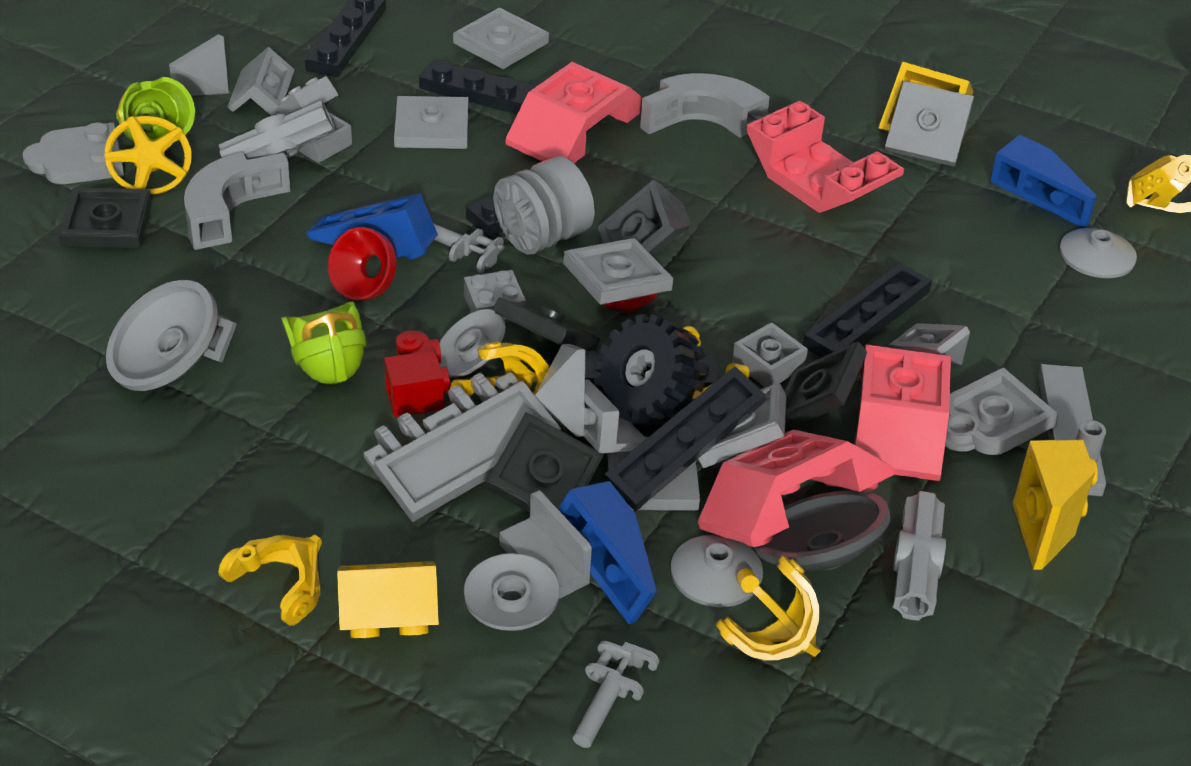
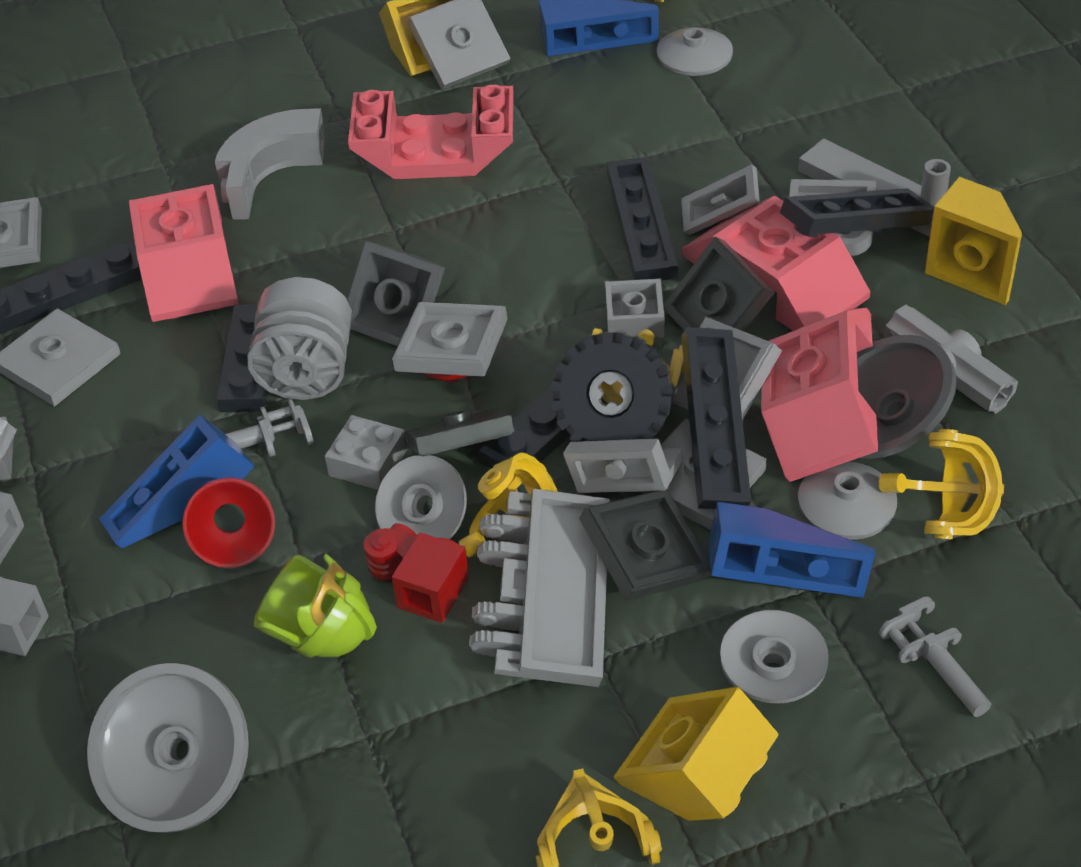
camera: 45 degrees left, 5 degrees up
light grey panel [499,490,592,599] -> none
light grey slope [535,344,585,437] -> none
none -> black plate [780,188,934,237]

